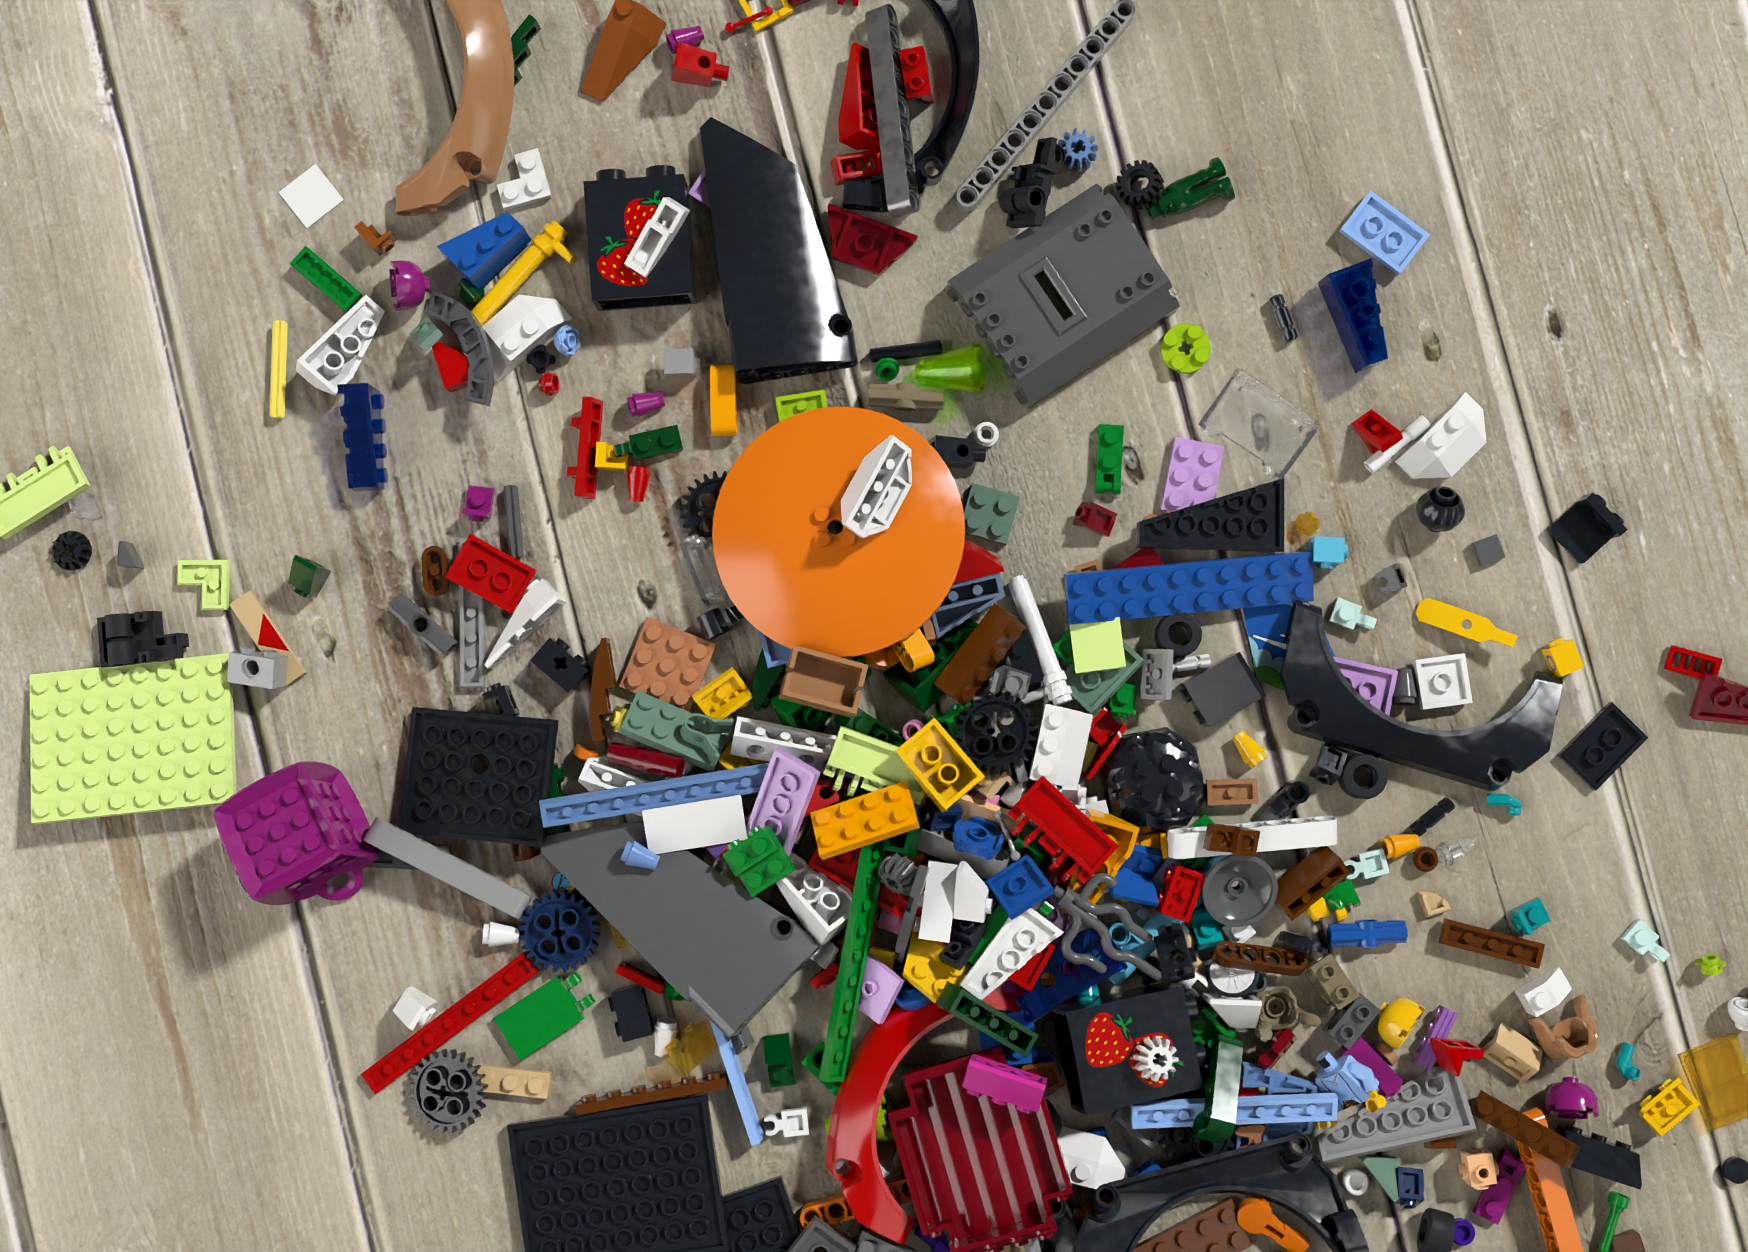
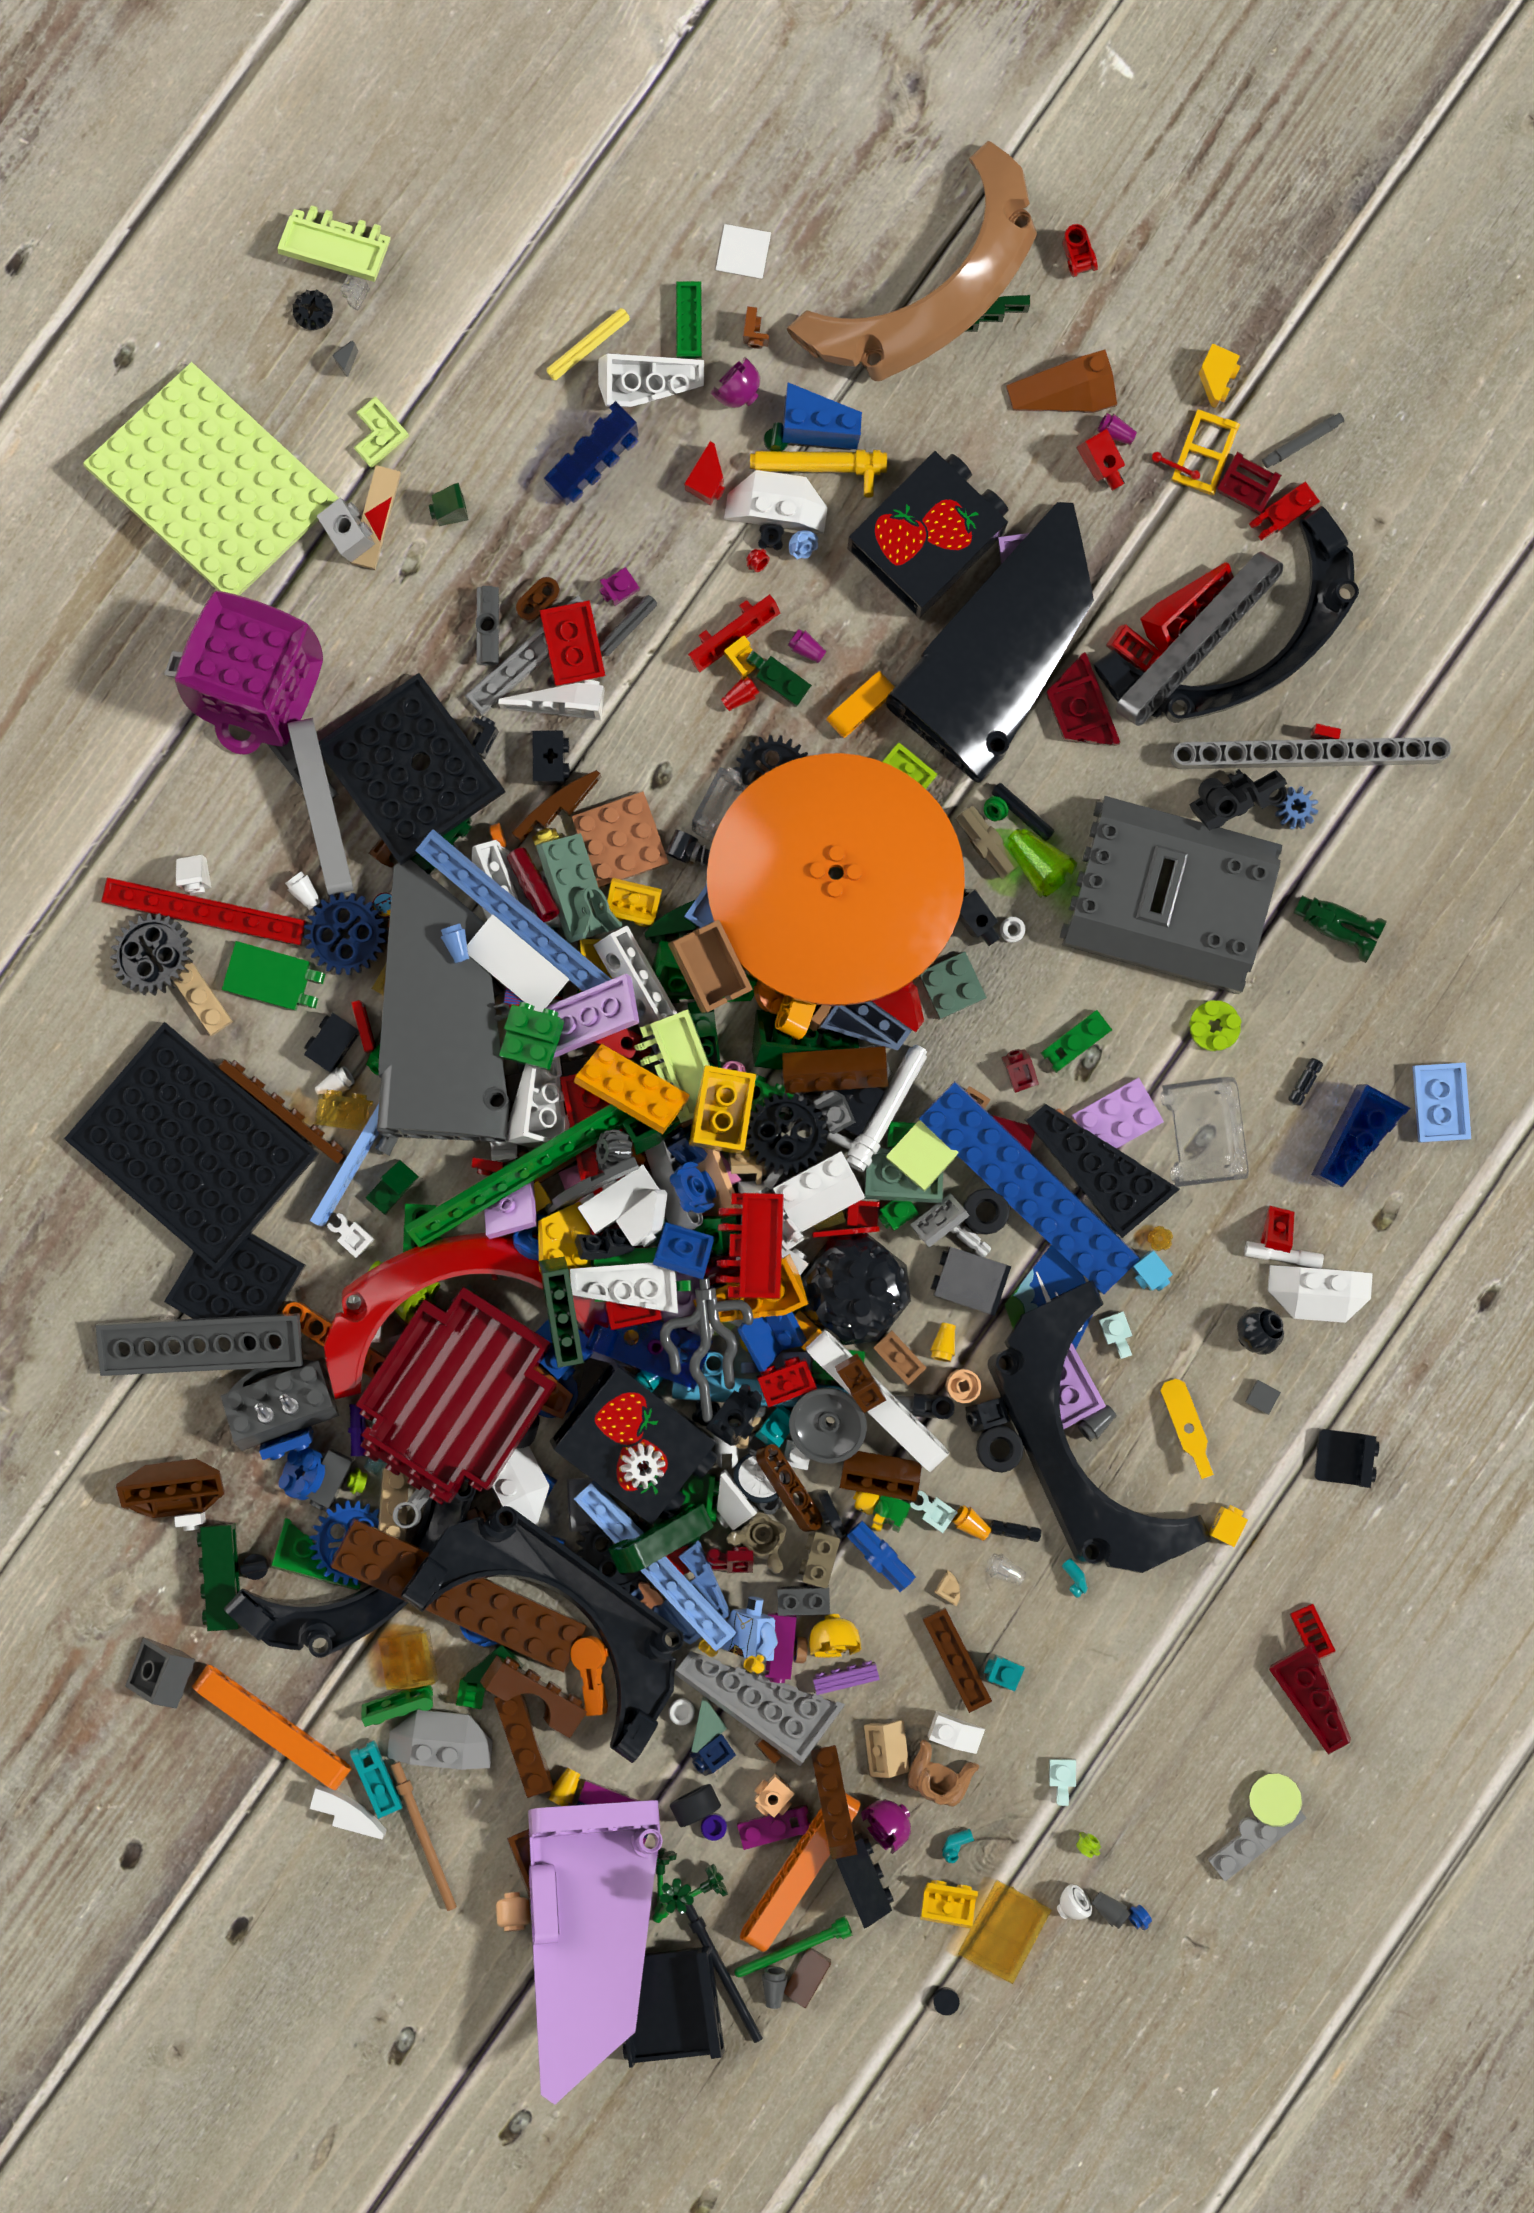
camera: 45 degrees right, 0 degrees up
black plate [97,611,189,668] -> none
sand green plate [409,317,443,352] -> none
dark grey tile [426,290,494,407] -> none
white plate [497,148,552,211] -> none
white slope [624,197,690,277] -> none
light grey panel [664,348,696,378] -> none
white wedge [841,435,912,538] -> none
red bracket [899,46,934,104] -> none
dark pink slope [962,1054,1048,1114] -> none
light grey hinge [994,810,1020,861] -> none
black tyre [1116,160,1164,210] -> none
tile [1375,563,1408,592] -> none
reddish brown plate [1412,846,1438,872] -> none
white plate [1413,653,1473,710] -> none
red slope [1429,1037,1485,1077] -> none
black tile [1558,702,1648,791] -> none
none -> light nougat wheel [946,1369,981,1403]
none -> red tile [1310,723,1341,740]

